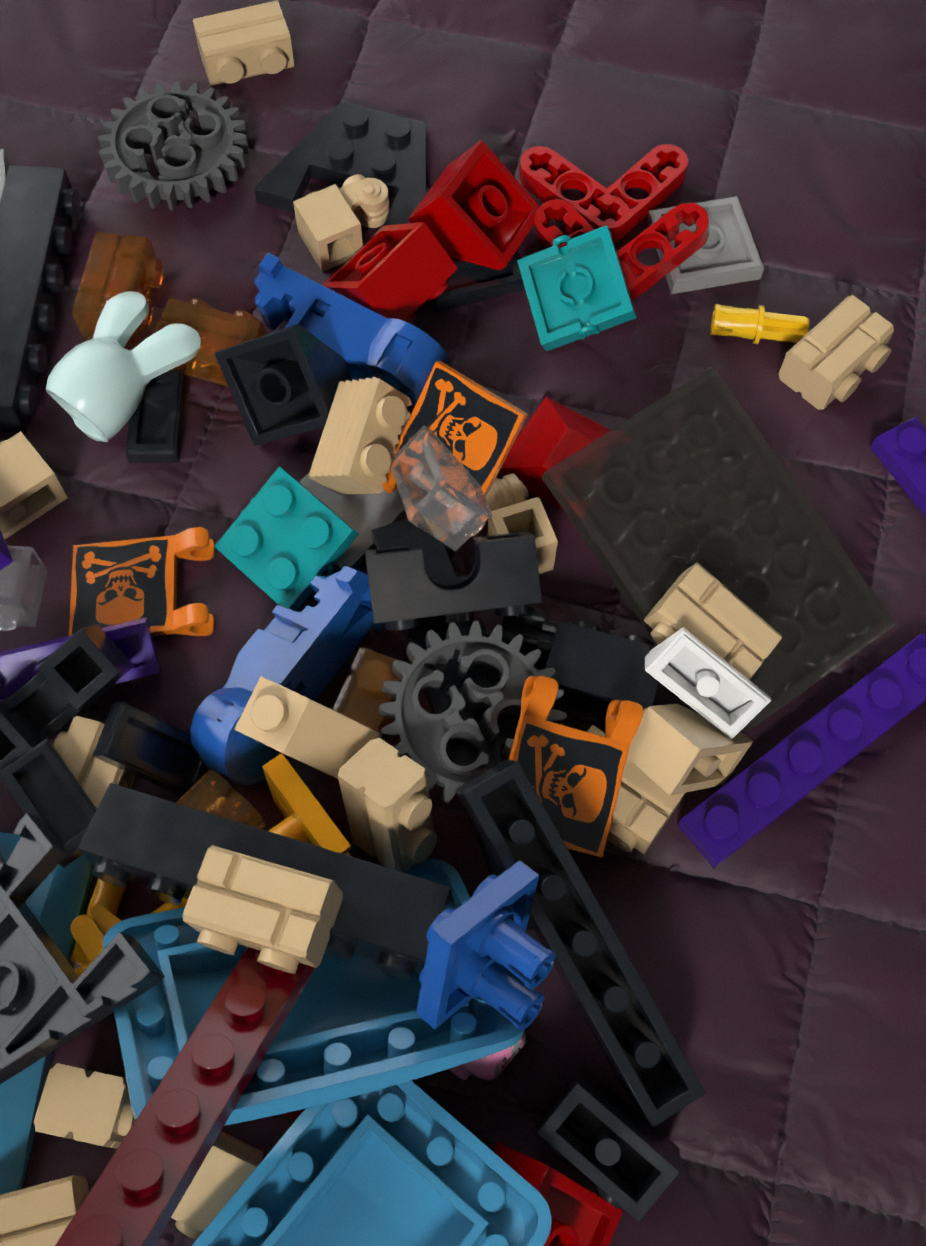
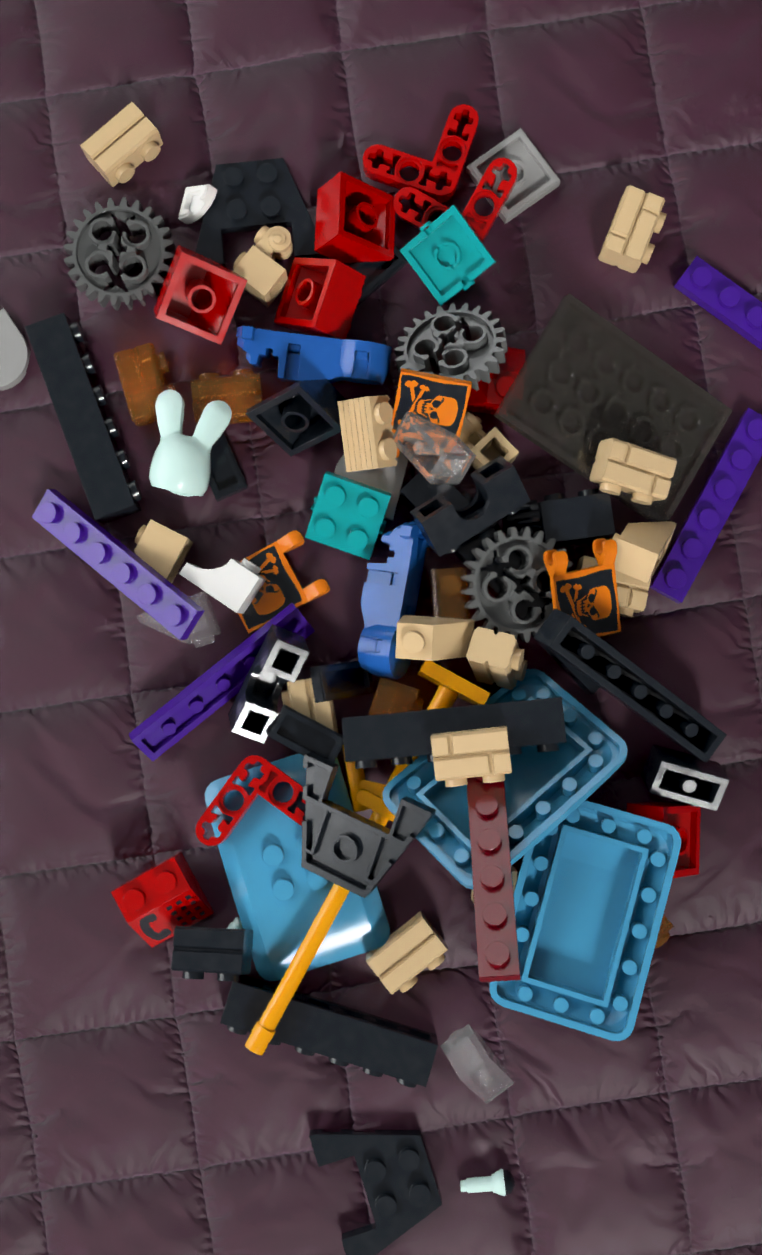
camera: 25 degrees left, 20 degrees up
tan brick [33,1063,136,1149] -> none
blue plate [416,860,556,1031] -> none
white slope [645,627,771,740] -> none
yellow axle [710,304,809,344] -> none
none -> red slope [153,245,248,345]
none -> white tile [178,184,217,224]
none -> white arch [179,558,266,614]
none -> dark grey gear [394,303,508,391]

